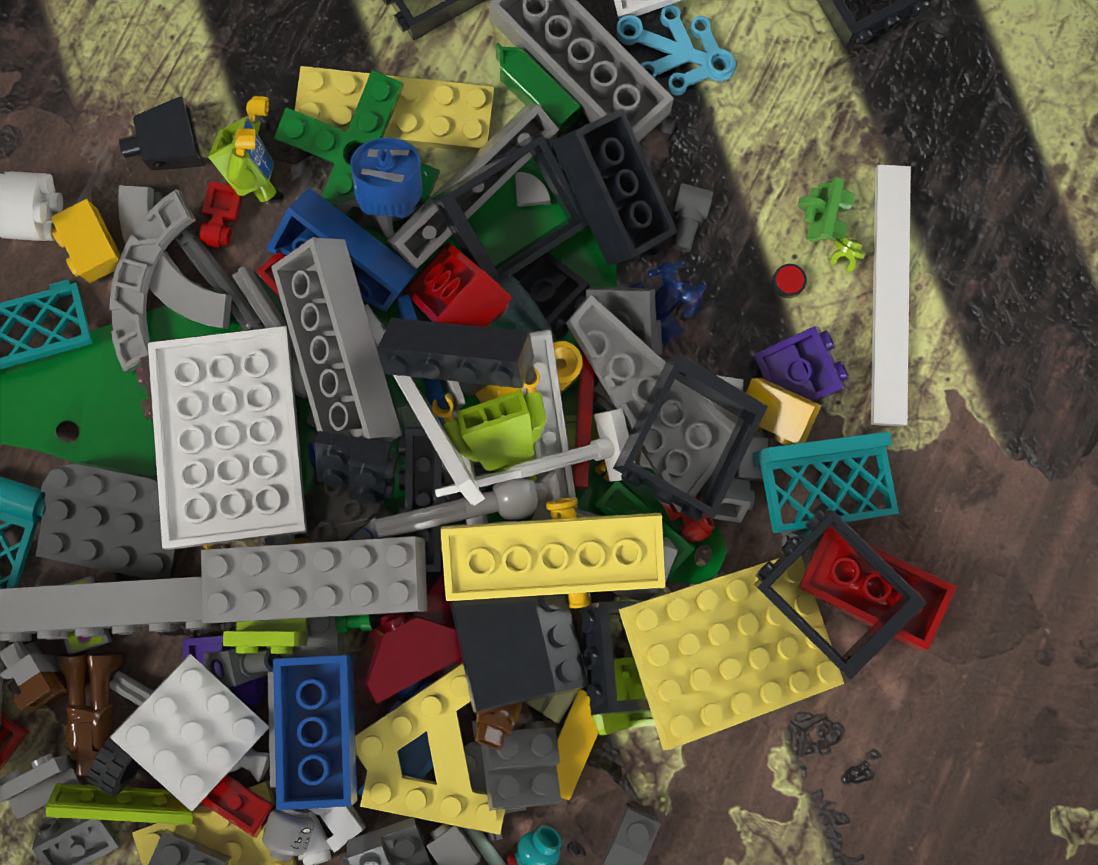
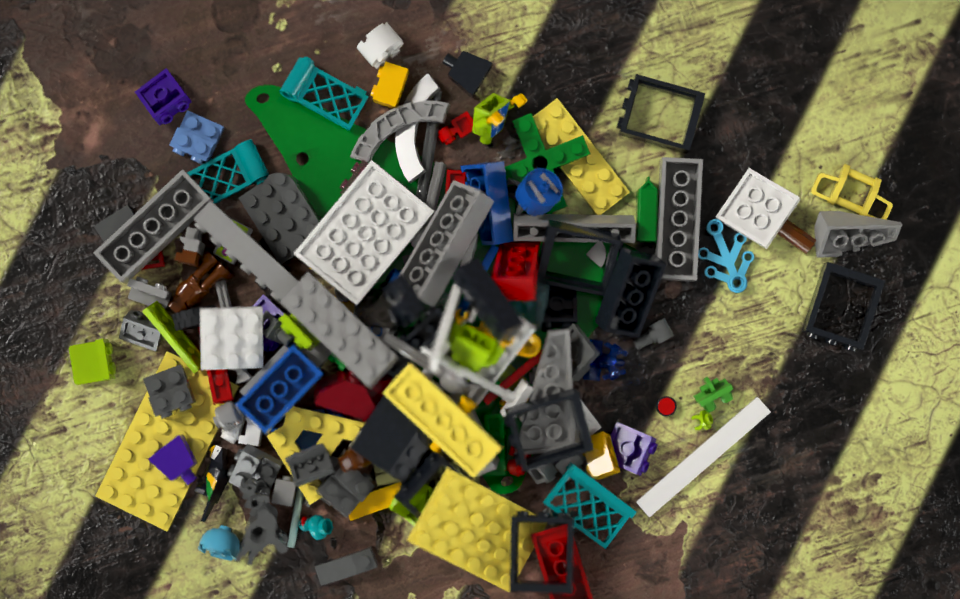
camera: 50 degrees right, 5 degrees up
none -> dark grey bracket [285,443,335,487]

